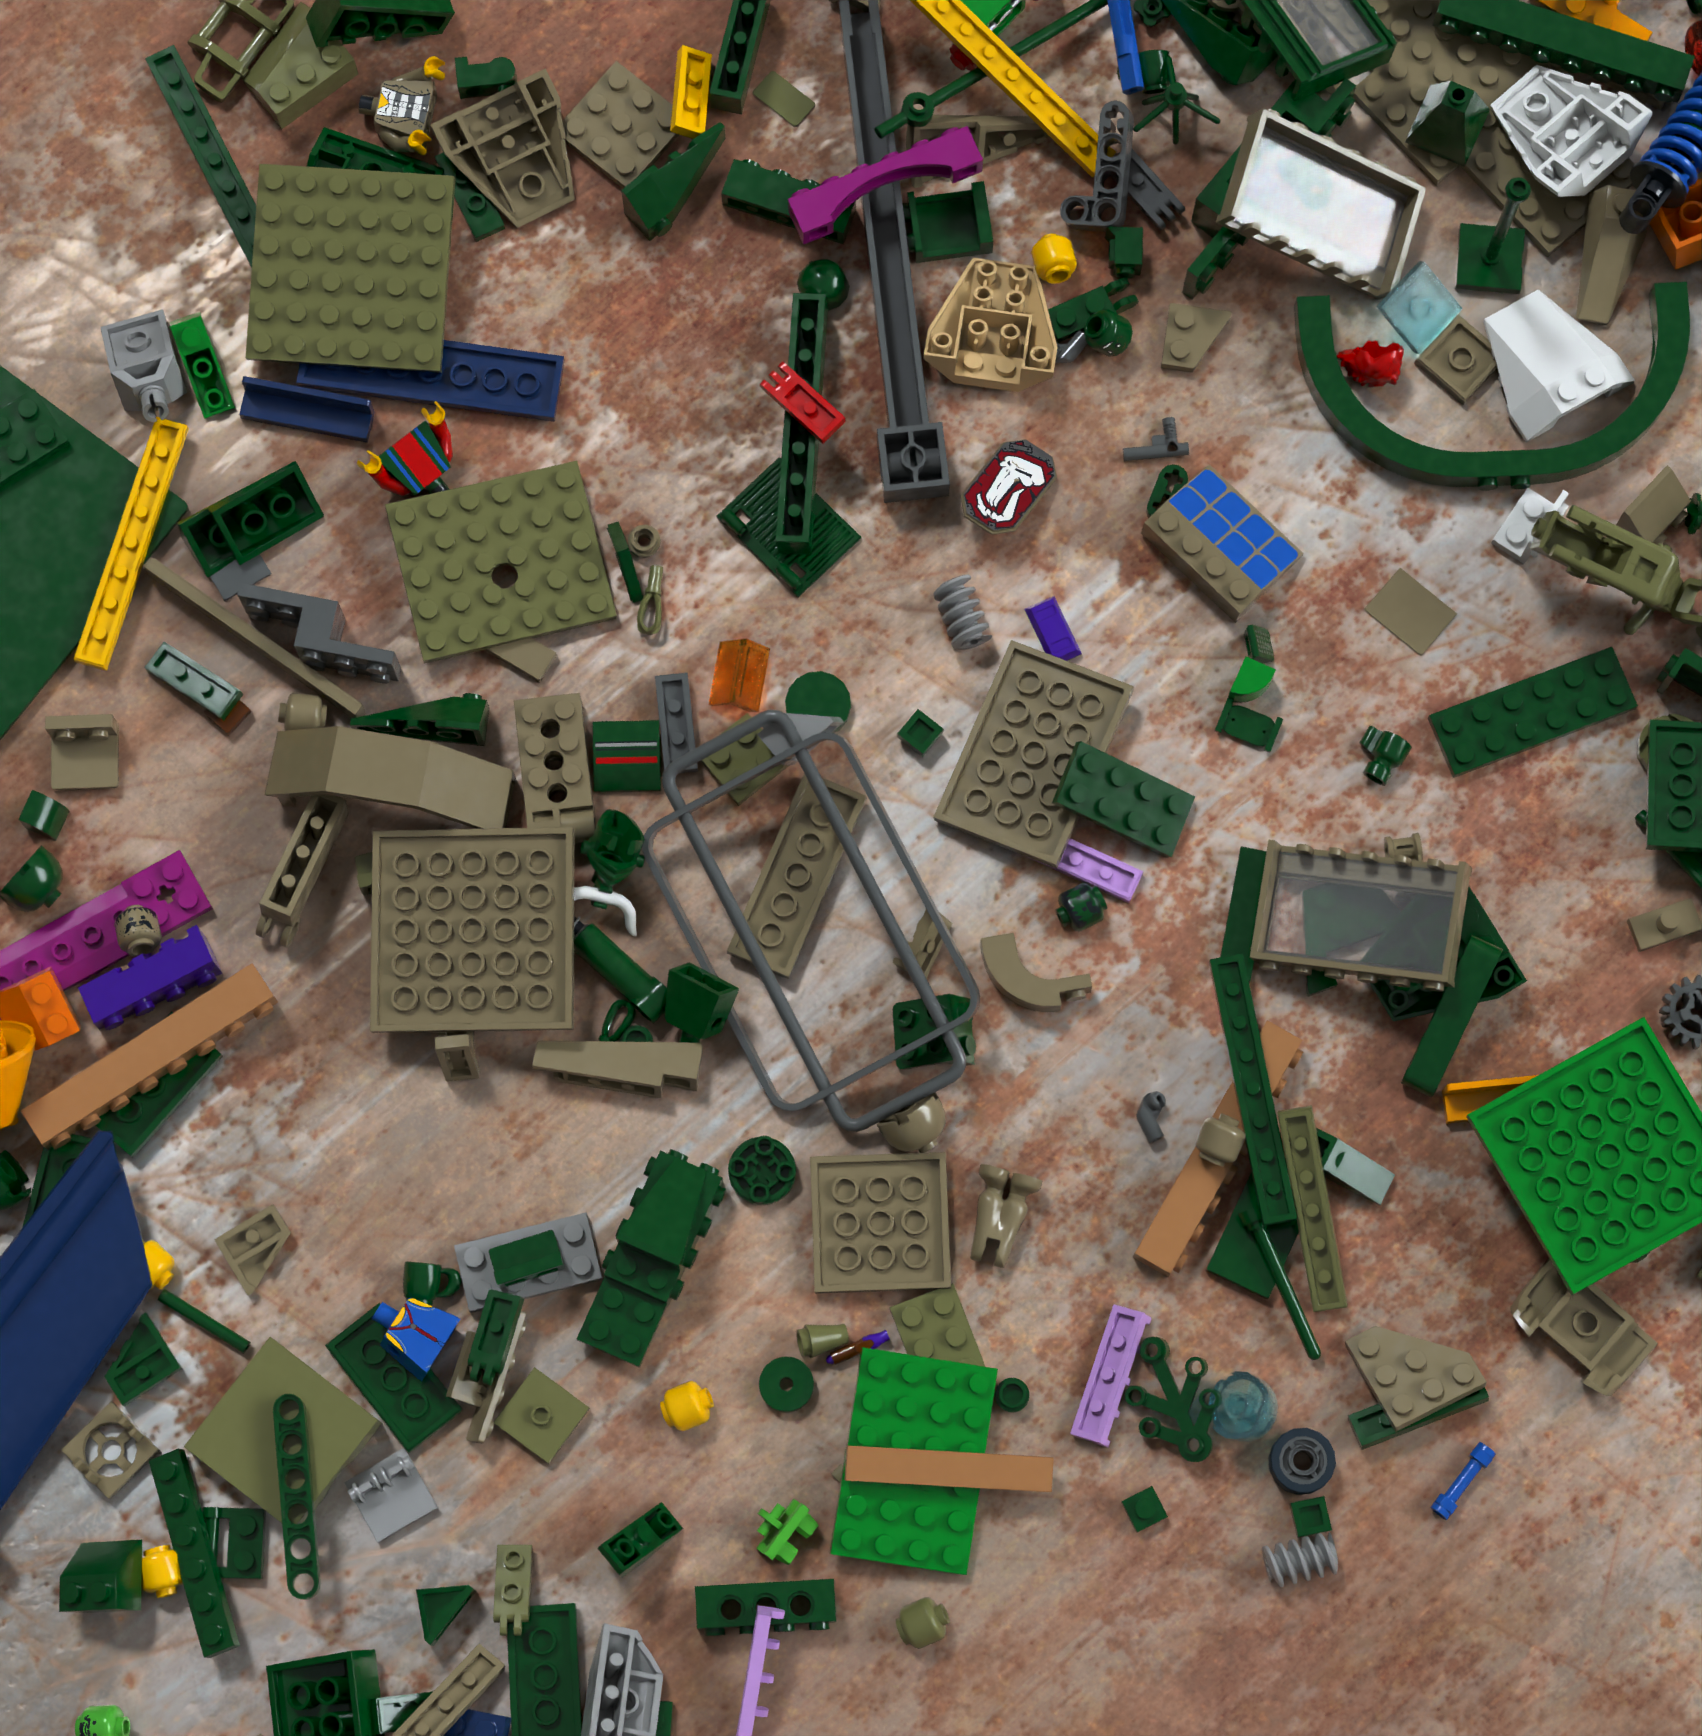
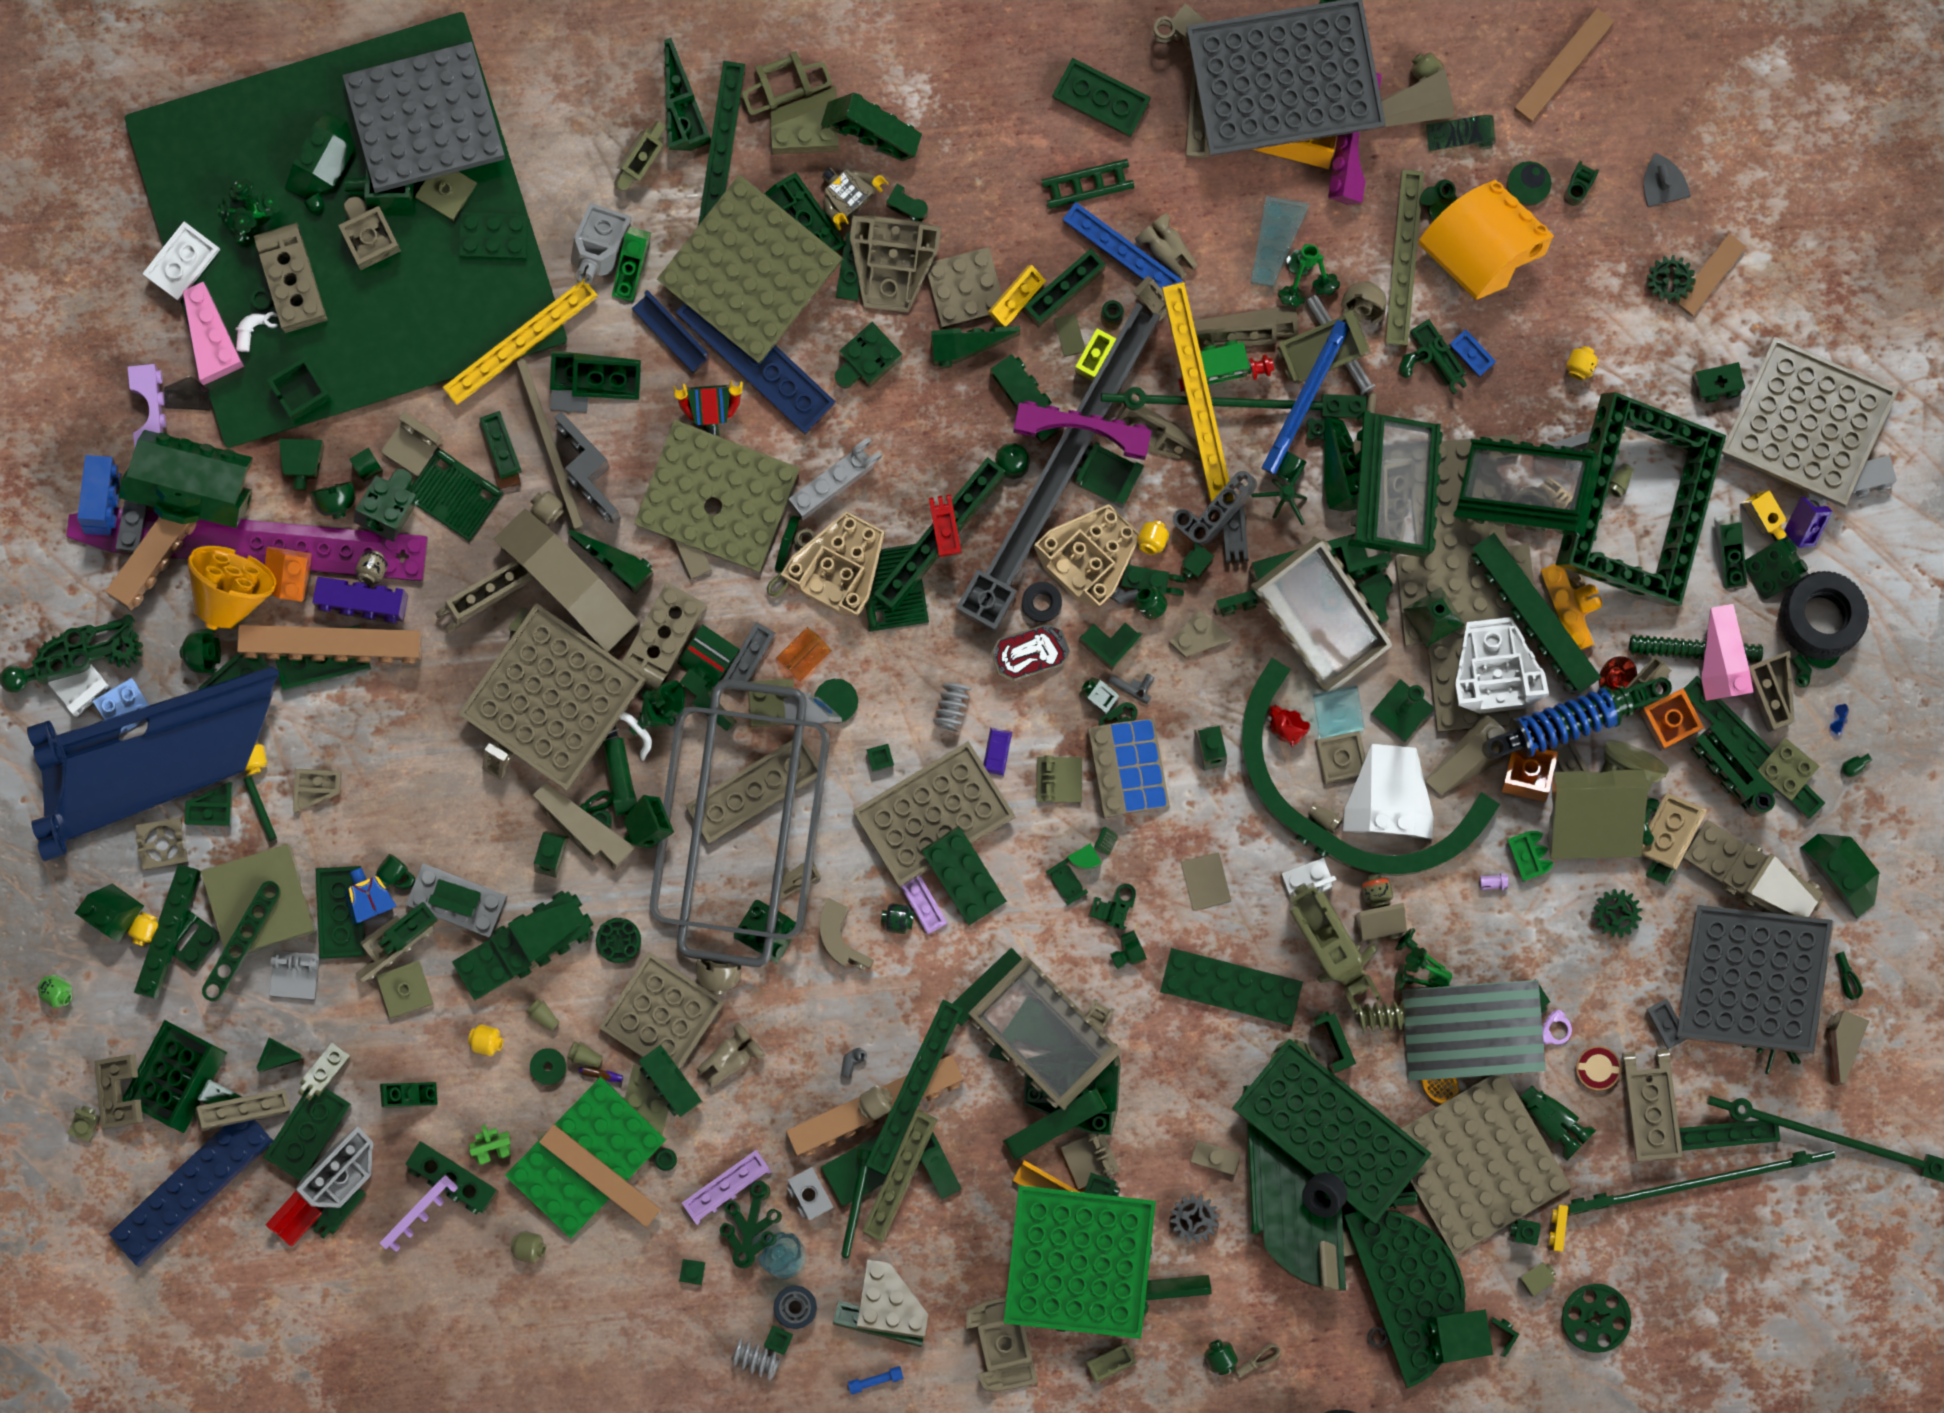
camera: 30 degrees right, 5 degrees up
none -> dark green brick [354,469,416,542]
none -> dark green window [408,448,504,542]
none -> olive cone [525,998,560,1031]
none -> dark green torso [534,831,569,878]
none -> olive hinge [614,121,666,191]
none -> dark green wedge [639,1044,703,1118]
none -> dark green wedge [664,38,711,151]
none -> dark green slope [680,666,737,731]
none -> tan wedge [781,511,885,617]
none -> light grey brick [786,1167,834,1221]
none -> light grey hinge [789,437,883,521]
none -> dark green brick [835,321,902,389]
none -> black tyre [1022,582,1062,622]
none -> olive hinge [1037,755,1082,802]
none -> dark tan hinge [1060,1133,1120,1189]
none -> neon yellow brick [1075,328,1116,382]
none -> dark green panel [1078,622,1143,671]
none -> bracket [1079,677,1120,714]
none -> dark green bracket [1084,1173,1121,1196]
none -> dark green piece [1088,884,1136,930]
none -> dark green plate [1101,300,1124,323]
none -> dark green torso [1195,724,1227,771]
none -> dark tan cone [1308,804,1343,834]
none -> dark green arch [1356,571,1393,625]
none -> olive head [1361,874,1393,908]

